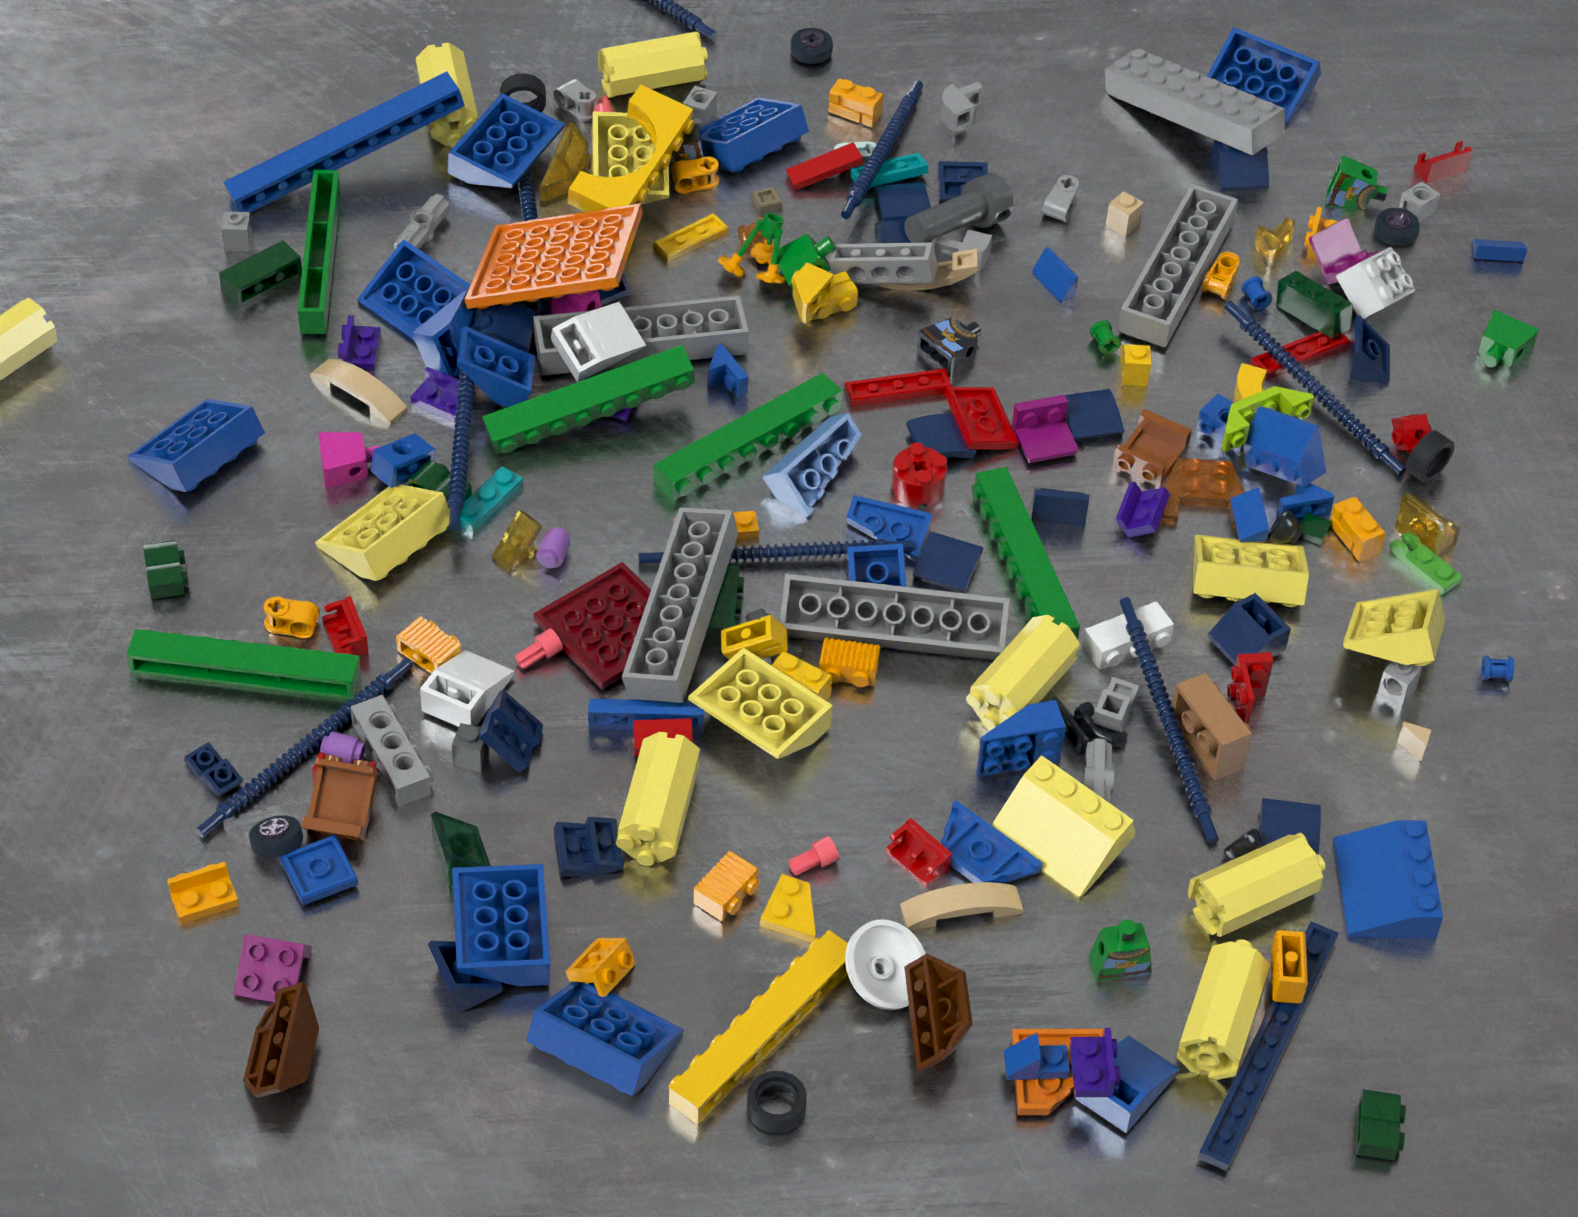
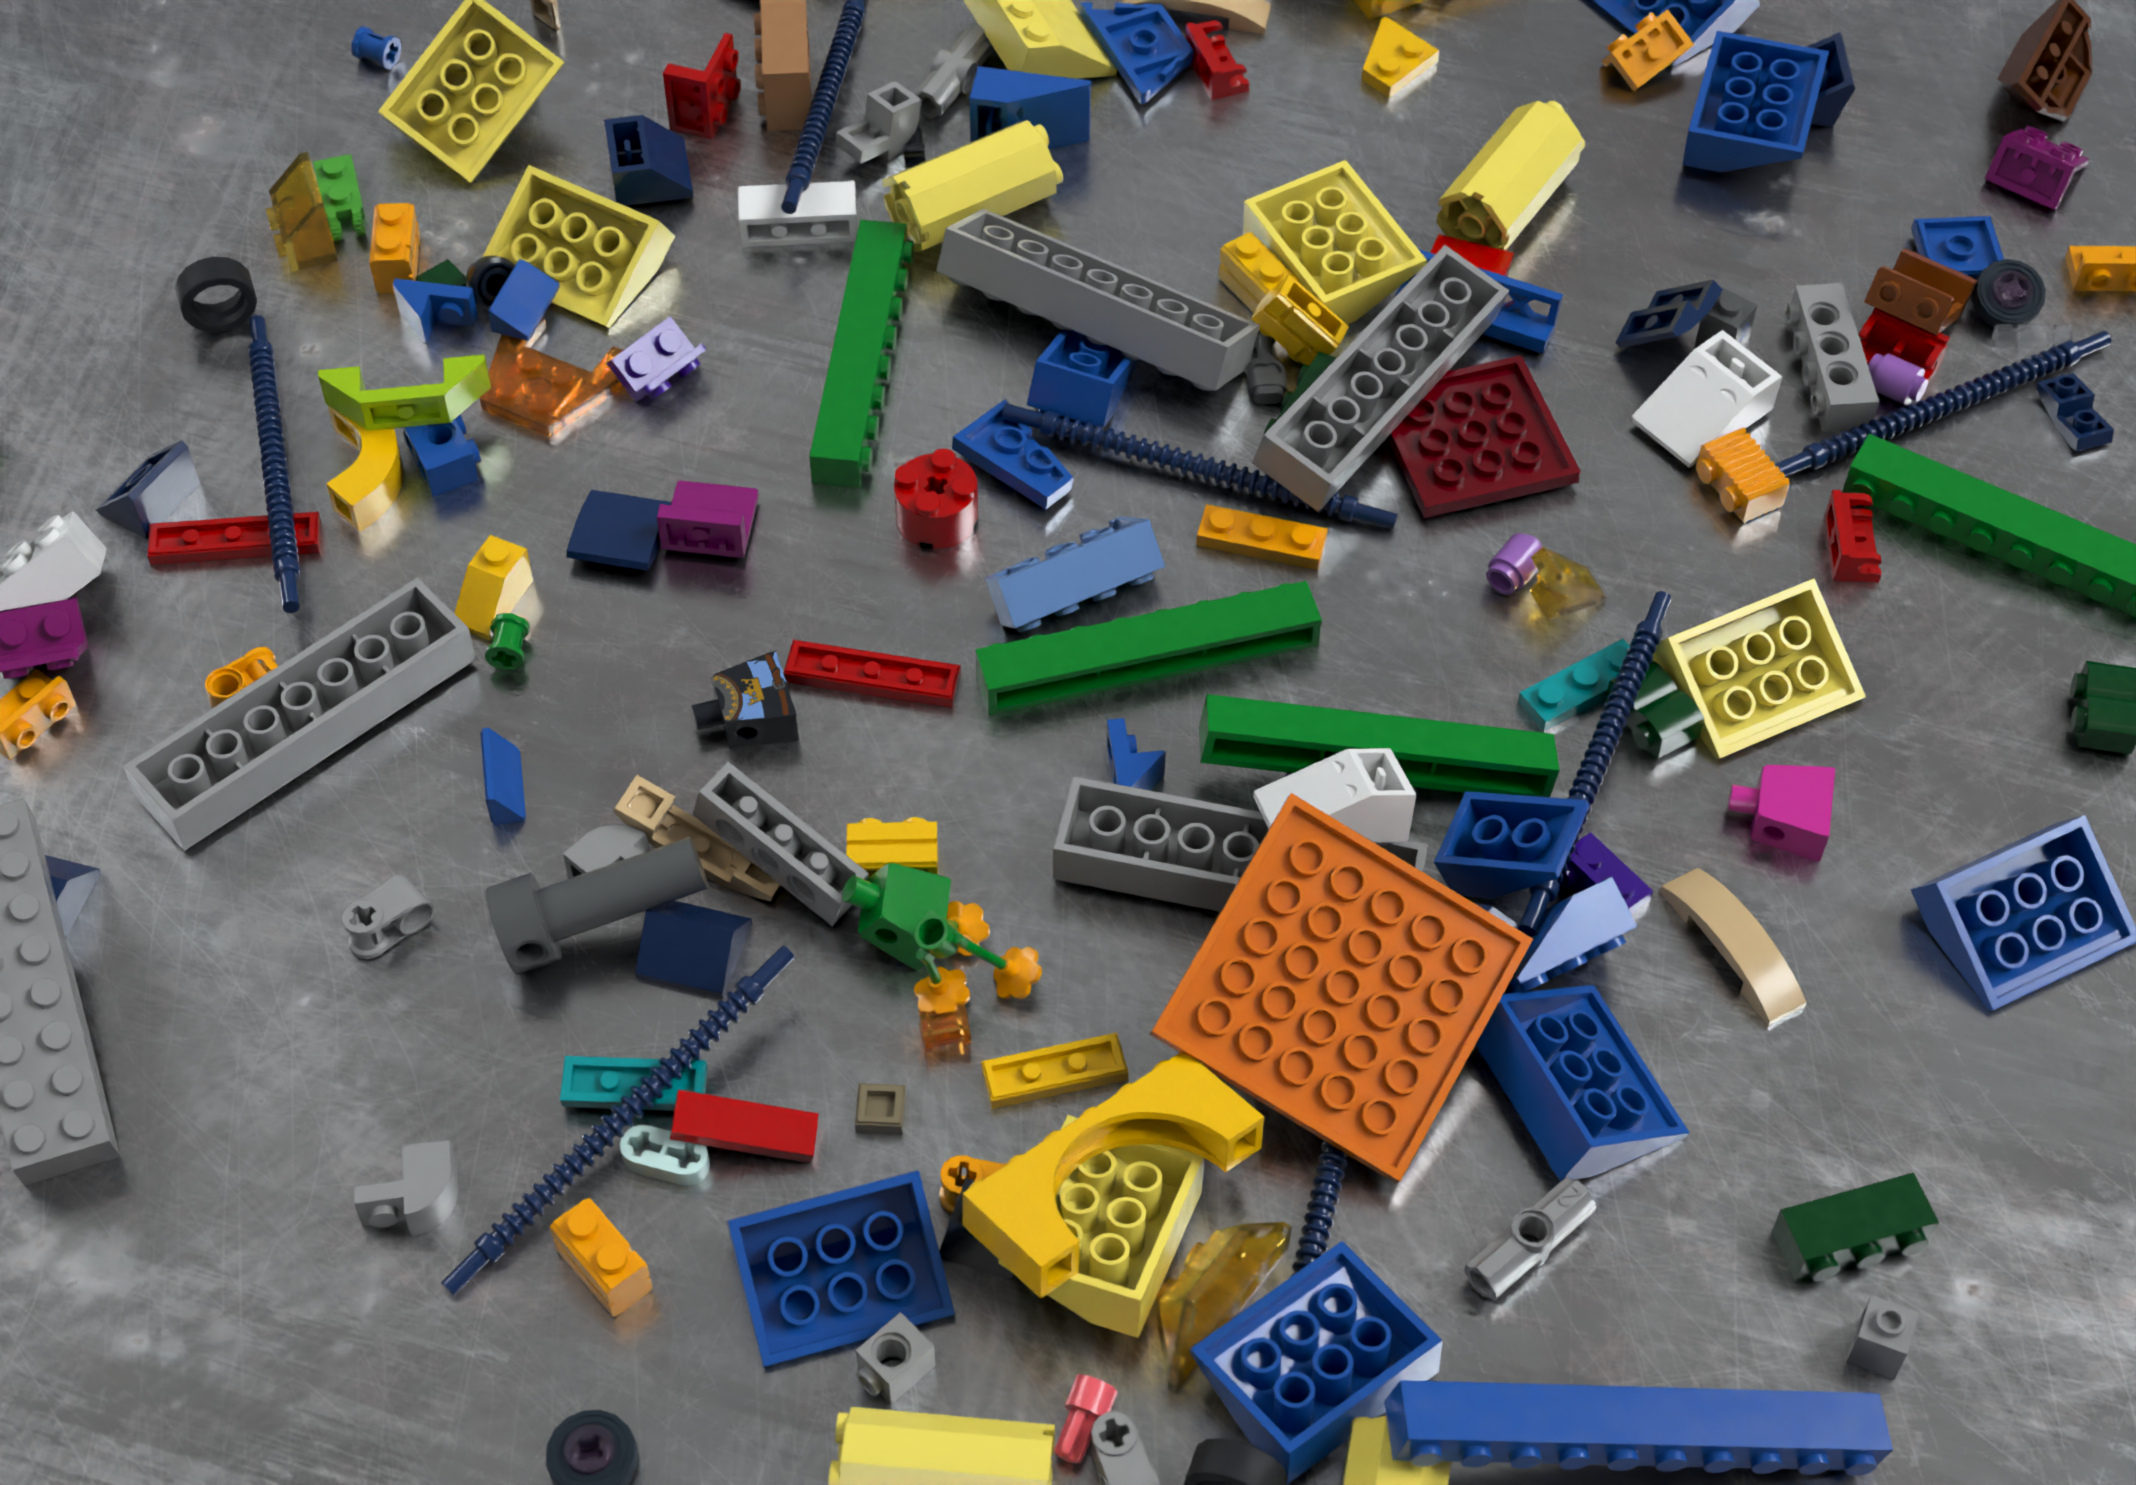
camera: 155 degrees left, 5 degrees up
light orange piece [263,597,320,639] -> none
green brick [297,170,341,334] -> none
dark purple bracket [338,315,381,371] -> none
blue brick [371,433,436,488] -> none
clear green slope [431,811,491,886] -> none
coral piece [515,628,564,669] -> none
dark blue slope [554,817,624,877] -> none
light orange brick [694,850,760,921] -> none
coral piece [788,836,840,875] -> none
yellow slope [791,263,833,323] -> none
light orange brick [819,637,880,687] -> none
dark blue slope [874,183,931,221] -> none
dark blue slope [906,413,977,460] -> none
dark blue slope [913,531,983,593] -> none
dark blue slope [938,161,988,201] -> none
red tile [944,387,1019,450] -> none
dark blue slope [1031,487,1090,526] -> none
black slope [1052,696,1092,755] -> none
tan brick [1106,191,1144,237] -> none
dark orange panel [1112,409,1192,487] -> none
blue bush [1241,276,1272,311] -> none
blue slope [1243,406,1326,487] -> none
clear yellow slope [1254,217,1295,268] -> none
dark green brick [1276,271,1353,339] -> none
red brick [1391,414,1432,454] -> none

